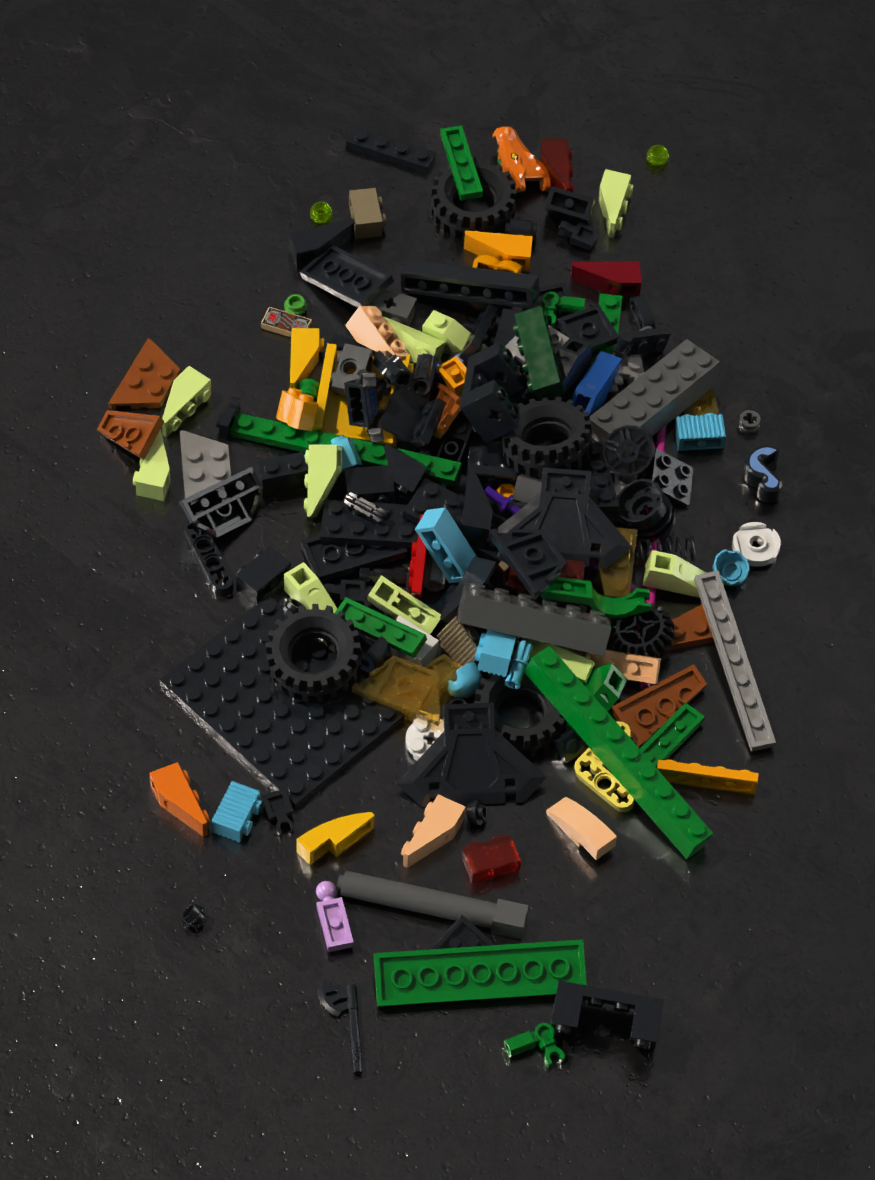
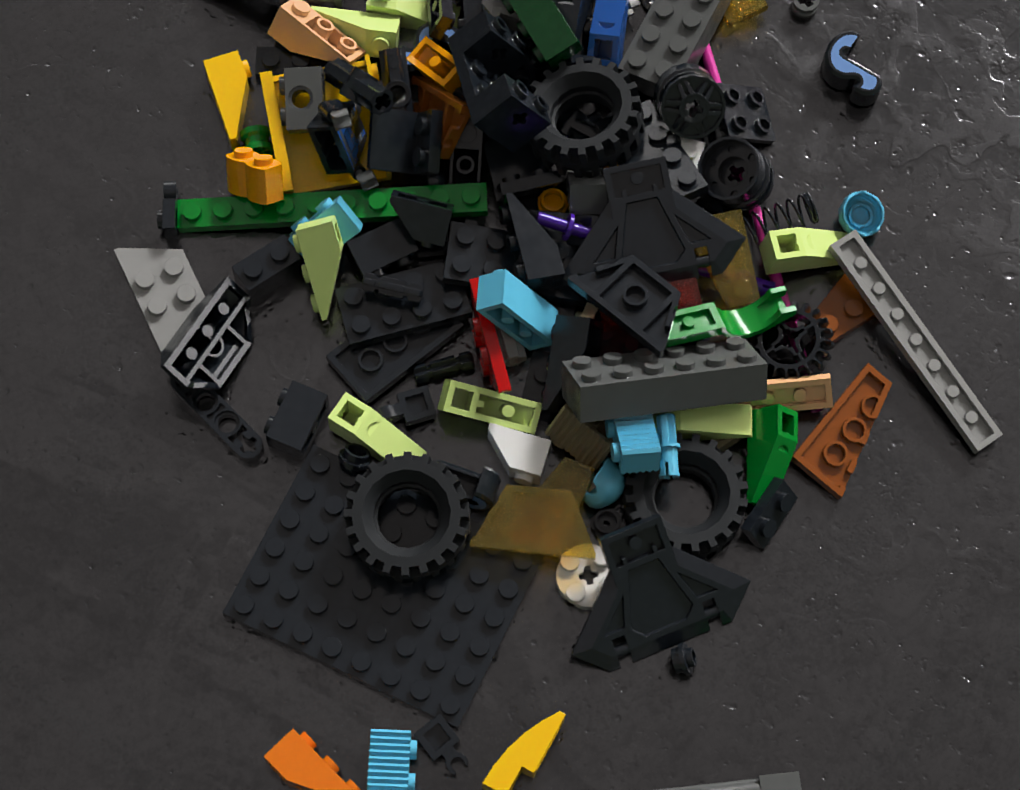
camera: 20 degrees left, 15 degrees up
dark orange wing [97,410,164,460] -> none
dark orange wing [108,339,181,410] -> none
yellowish green slope [133,429,171,501] -> none
yellowish green slope [162,366,211,437] -> none
tile [261,307,312,337] -> none
bright green plate [284,294,307,316] -> none
green plate [334,597,427,658] -> none
light nougat slope [401,795,465,868] -> none
clear red brick [462,835,521,883] -> none
green brick [524,646,713,860] -> none
light nougat slope [546,797,617,860] -> none
light yellow beam [574,721,635,812] -> none
green plate [640,703,705,768] -> none
light orange plate [657,760,759,795] -> none
medium azure brick [674,413,726,451] -> none
white plate [732,522,781,567] -> none

